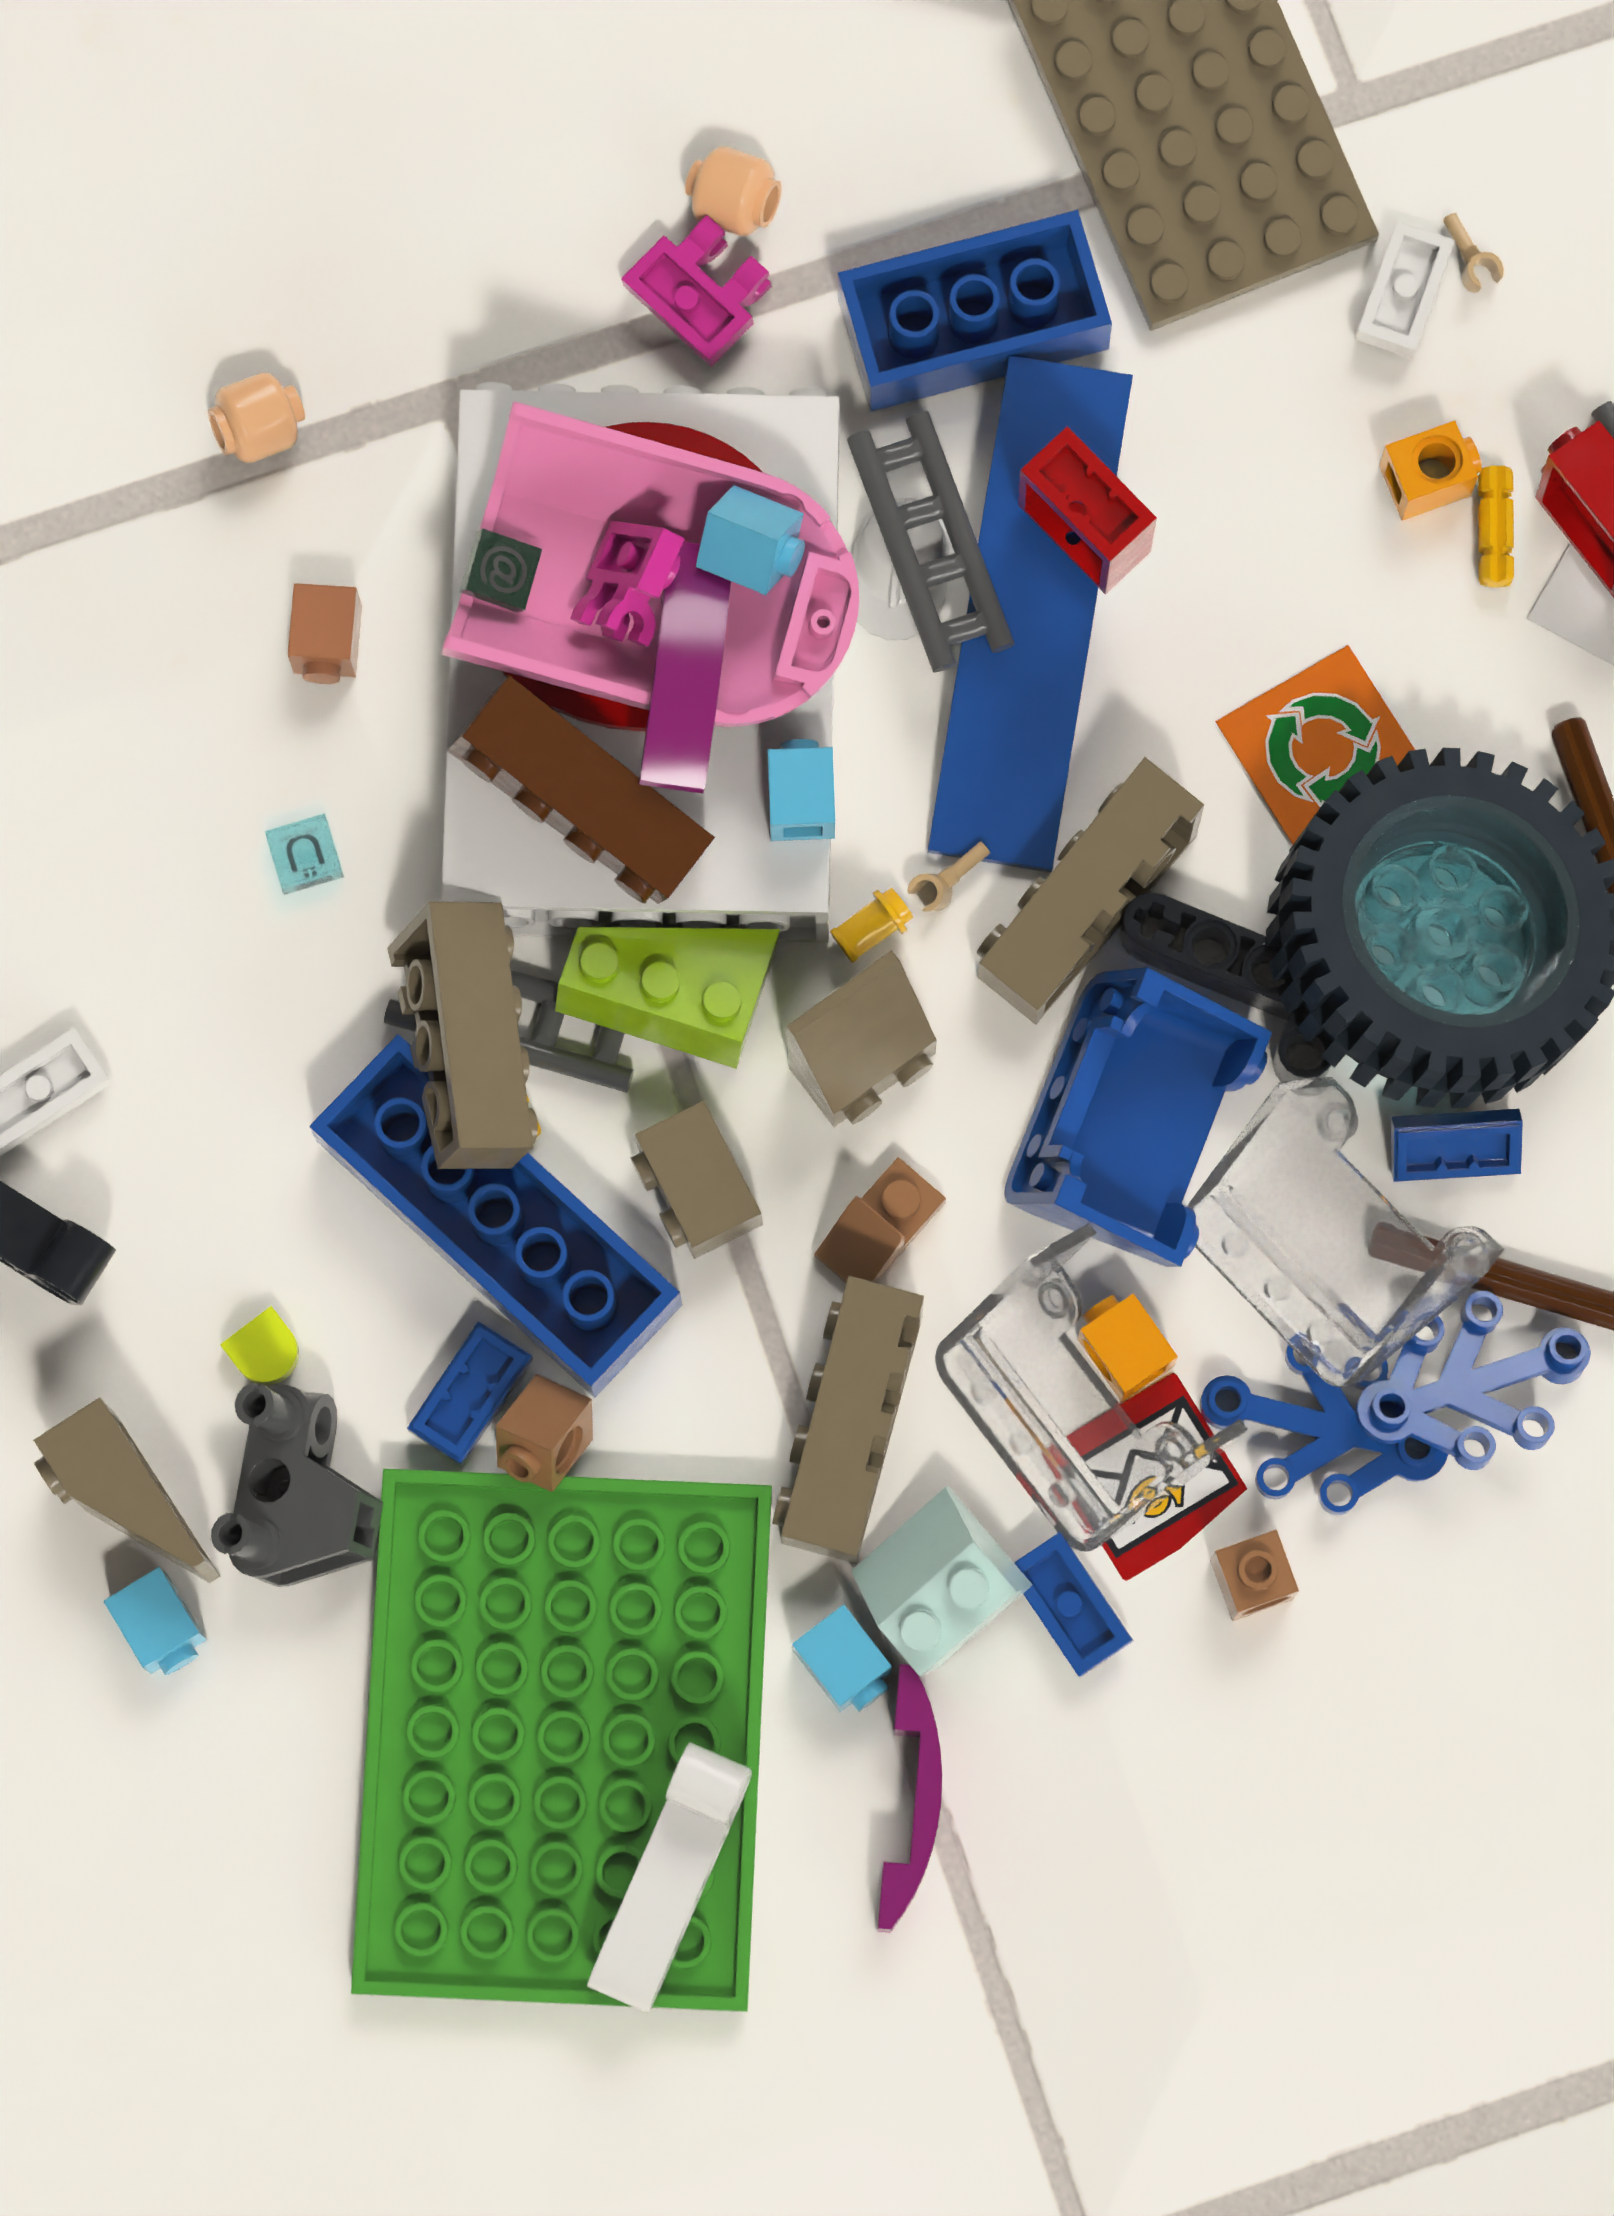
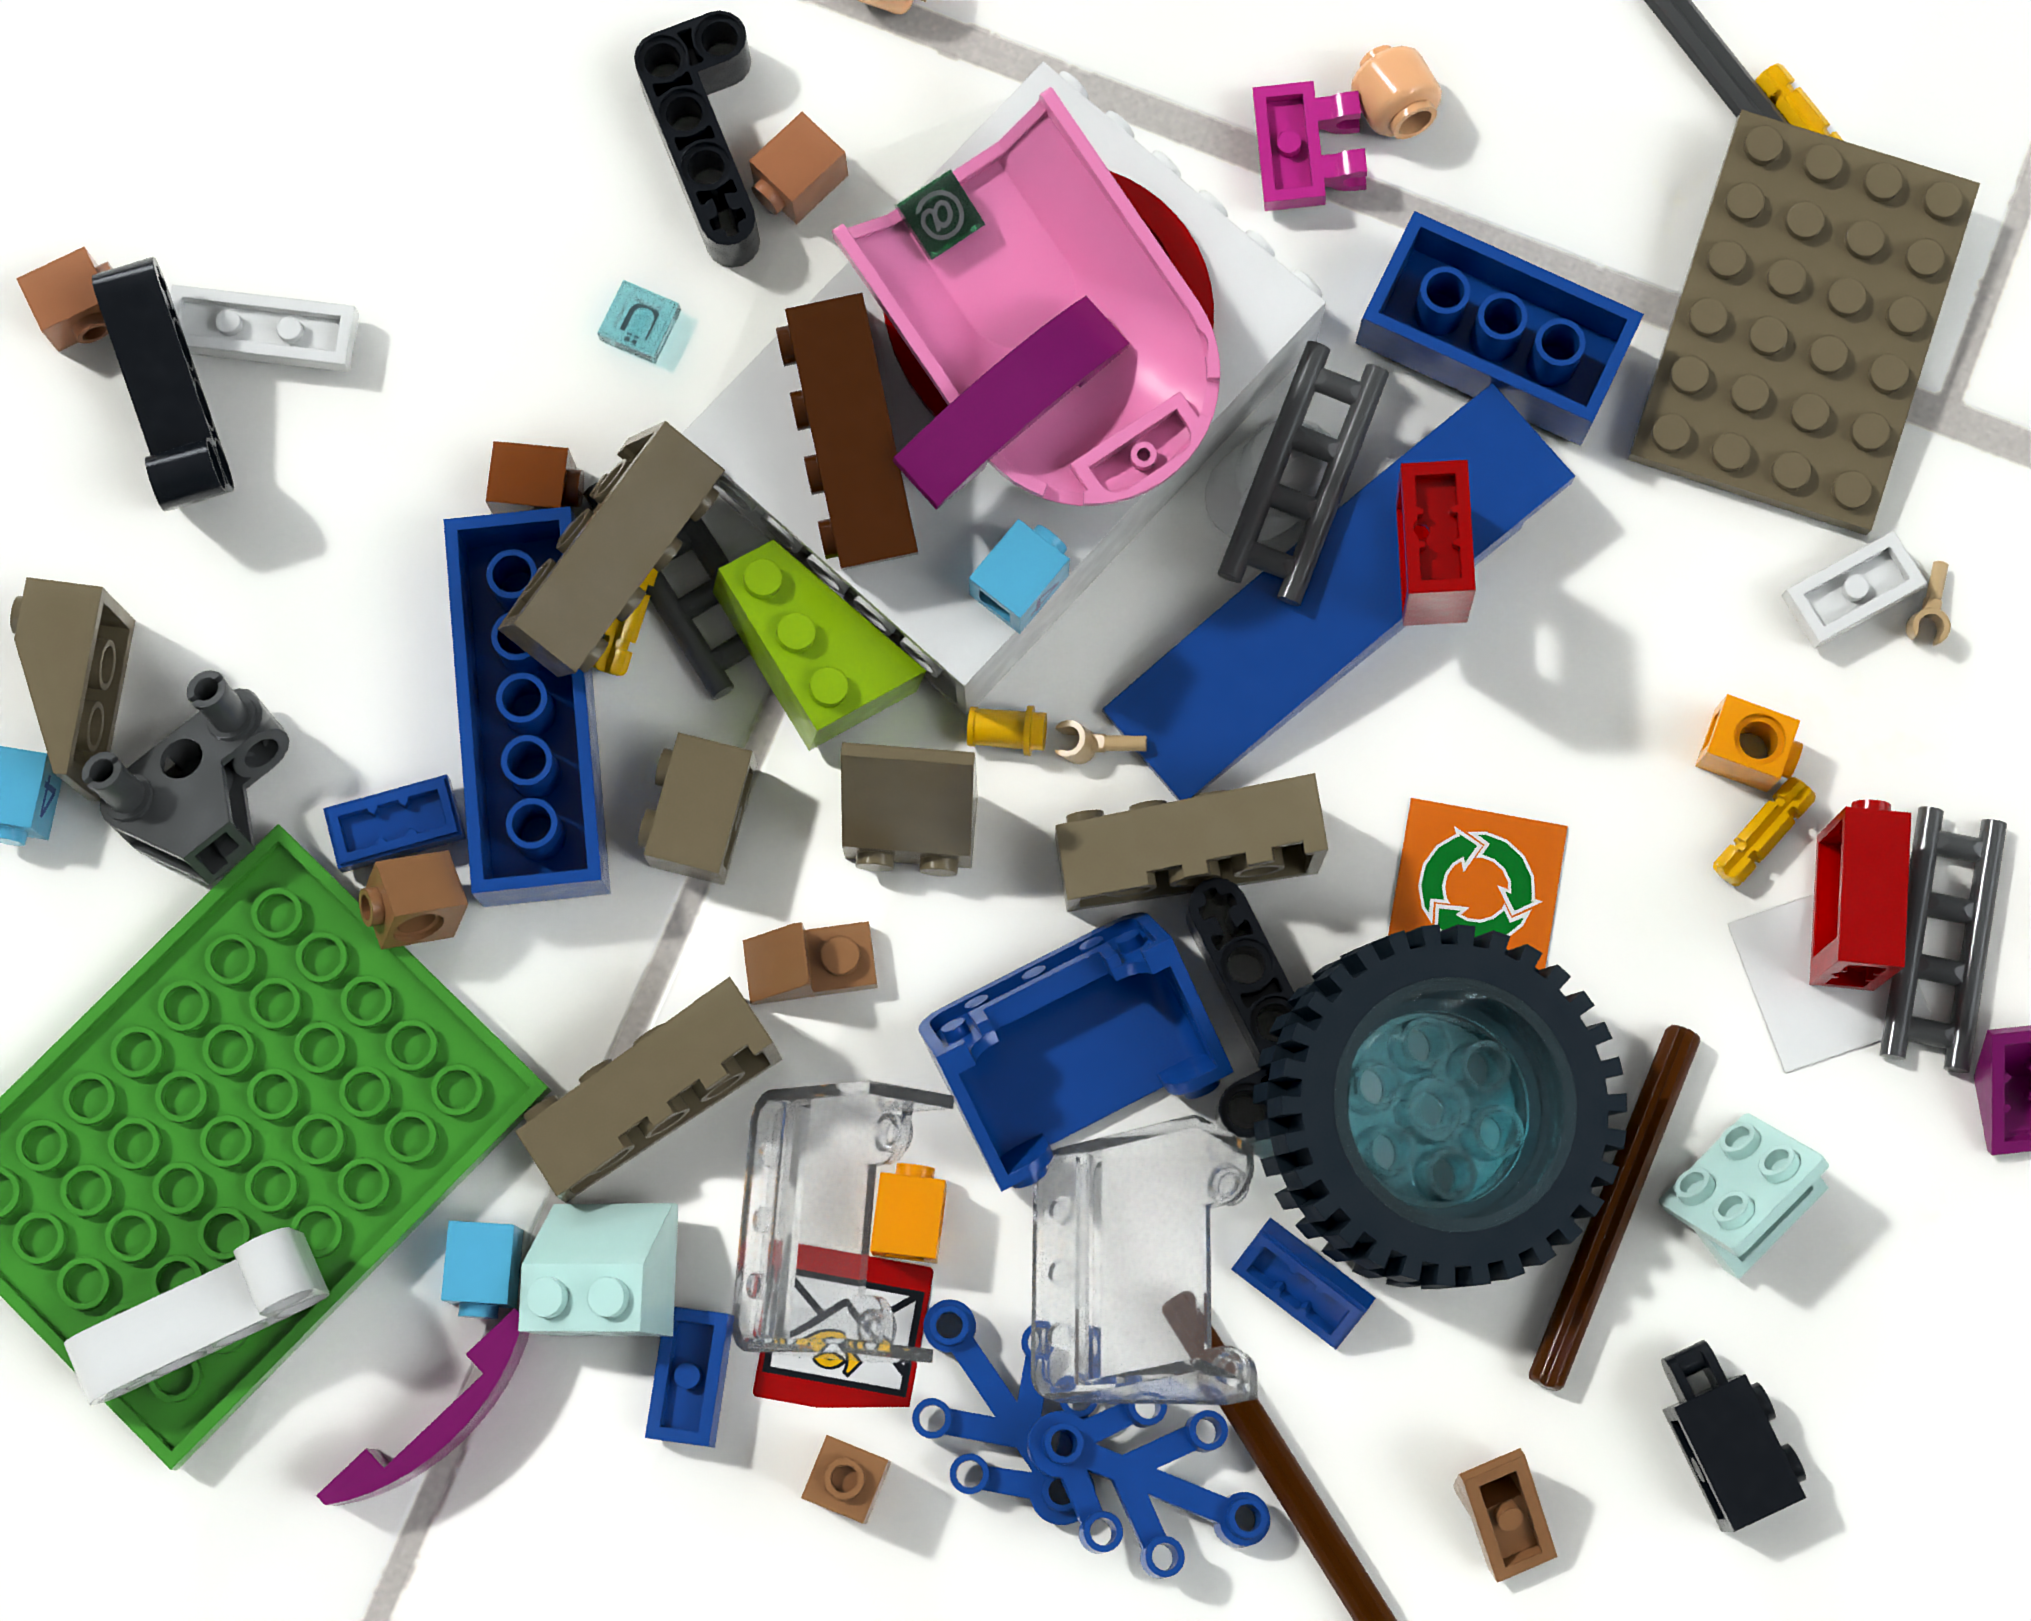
camera: 40 degrees right, 0 degrees up
neon yellow tile [220,1306,299,1385] -> none
dark pink plate [570,520,685,647] -> none
medium azure brick [696,485,805,595] -> none
none -> dark orange brick [485,441,584,514]
none -> black beam [634,10,760,268]

